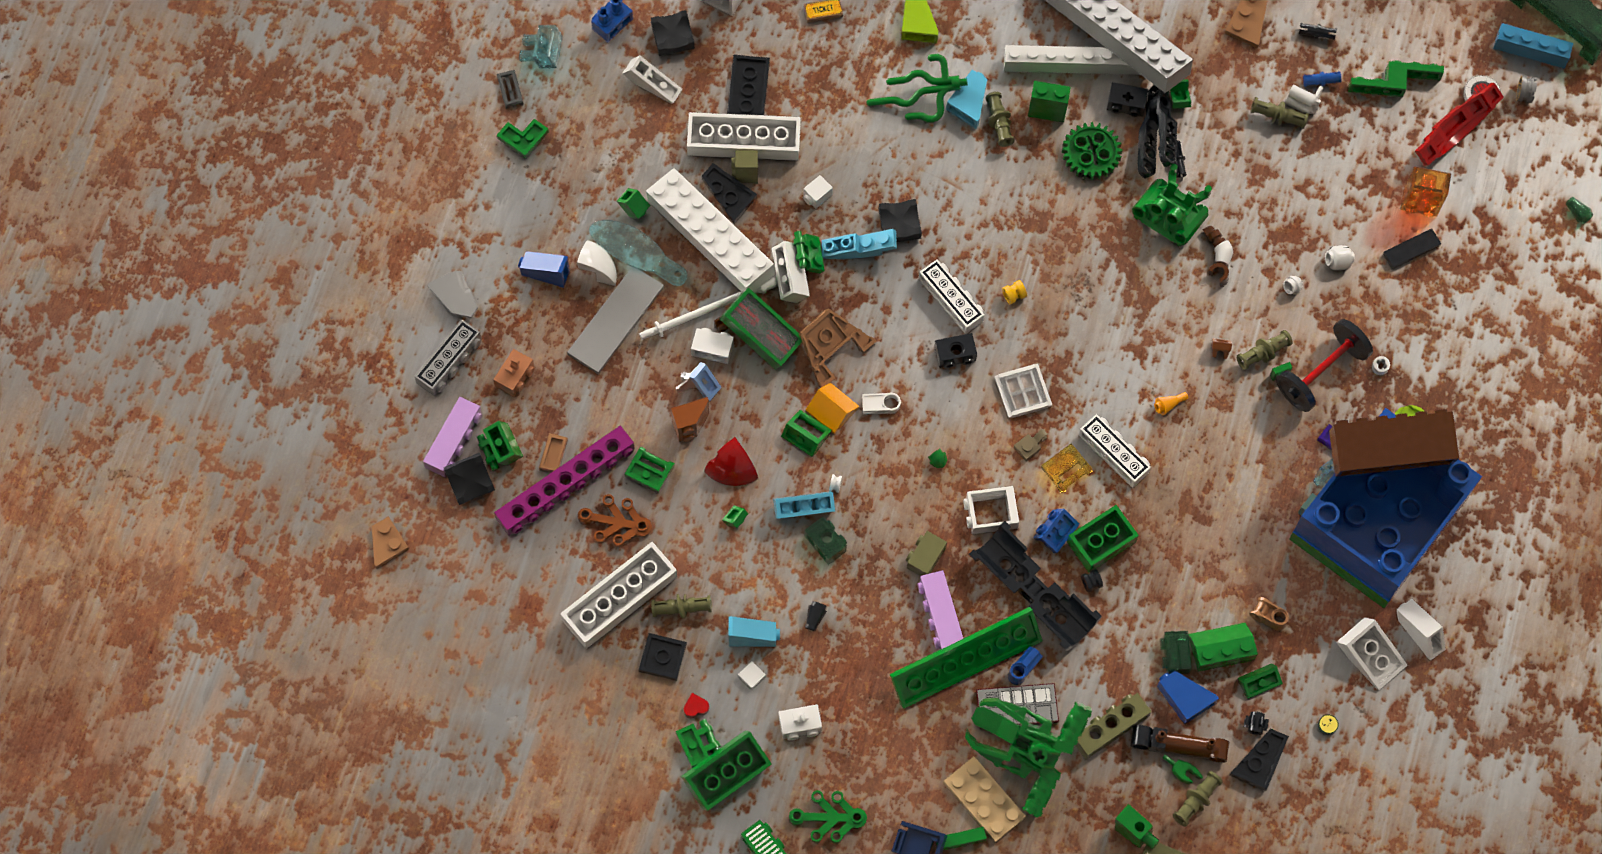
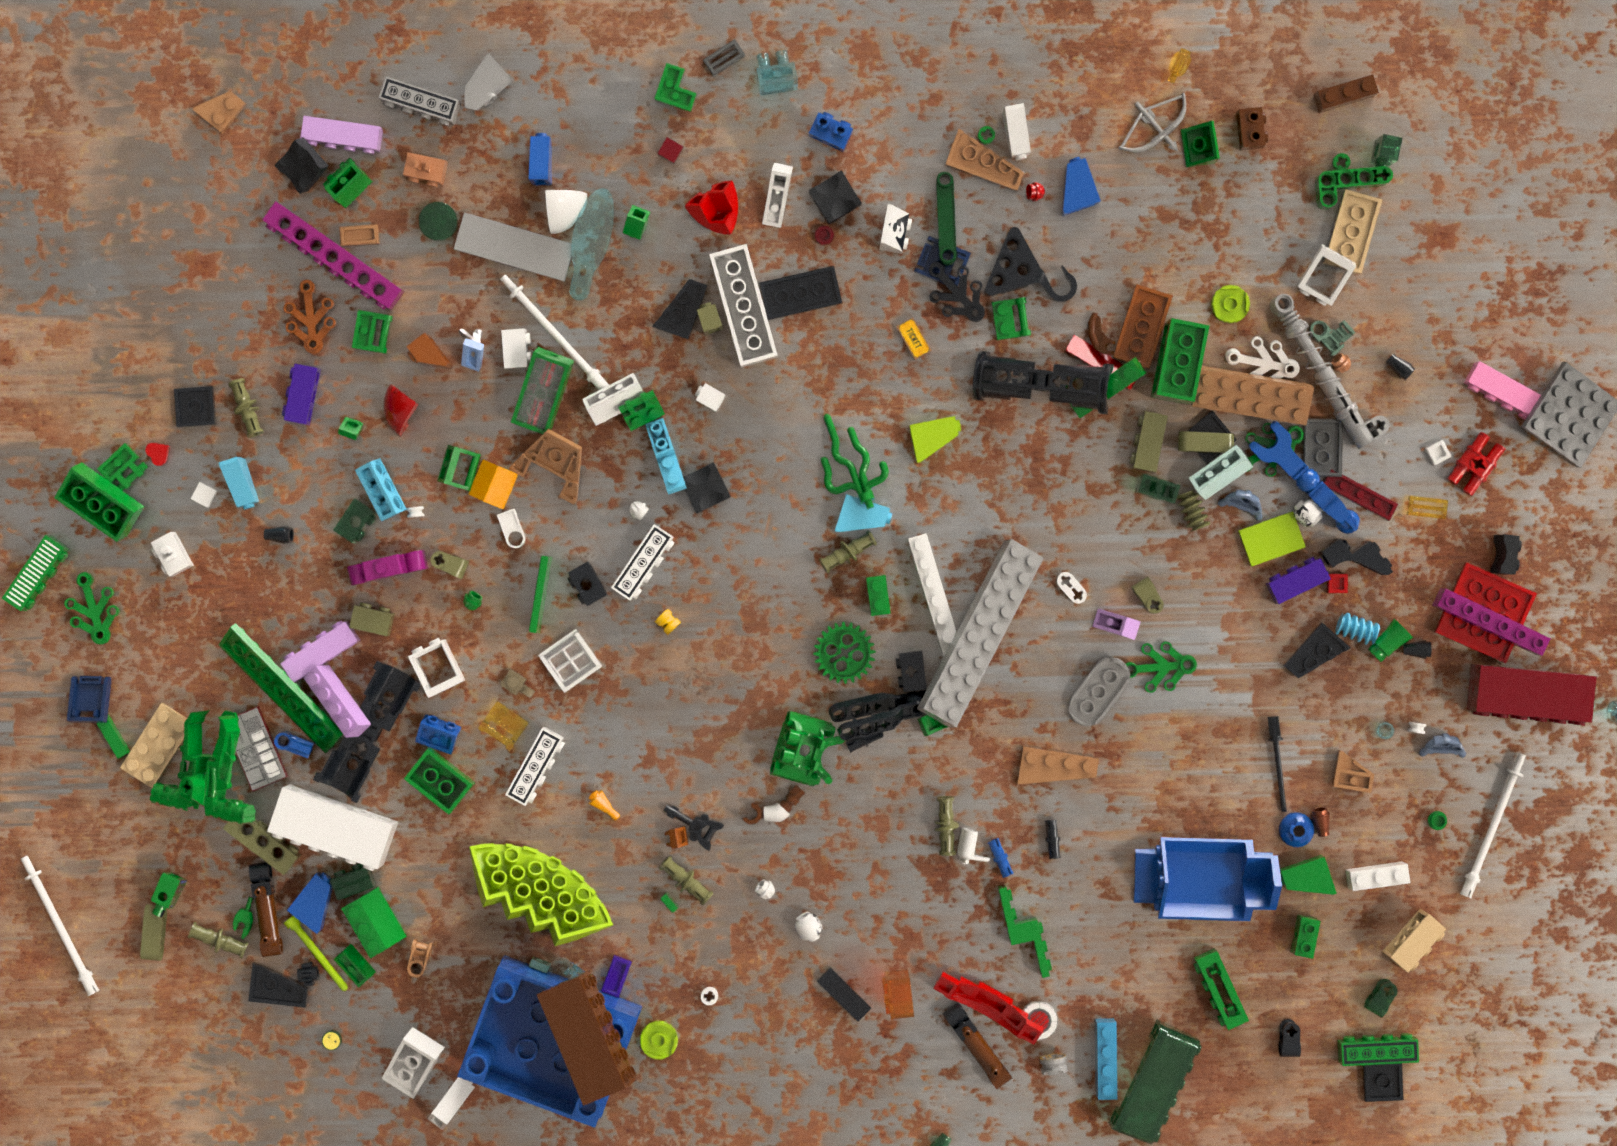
camera: 70 degrees right, 20 degrees up
white brick [560,542,677,649] -> none
white brick [646,168,775,292] -> none
black wheel [1081,569,1103,593] -> none
black piece [1276,319,1373,412] -> none
none -> white brick [267,784,398,871]
none -> dark purple brick [282,364,321,426]
none -> lime piece [283,916,348,991]
none -> lavender brick [304,665,371,738]
none -> magenta brick [347,550,429,586]
none -> clear green tile [419,202,458,241]
none -> olive piece [431,551,470,579]
none -> lime brick [469,843,613,946]
none -> green tile [529,556,552,633]
none -> white plate [629,501,649,521]
none -> dark red tile [657,137,684,164]
none -> black piece [663,804,724,851]
none -> red brick [685,180,738,235]
none -> dark red tile [815,226,834,246]
none -> reddish brown piece [943,1002,1013,1089]

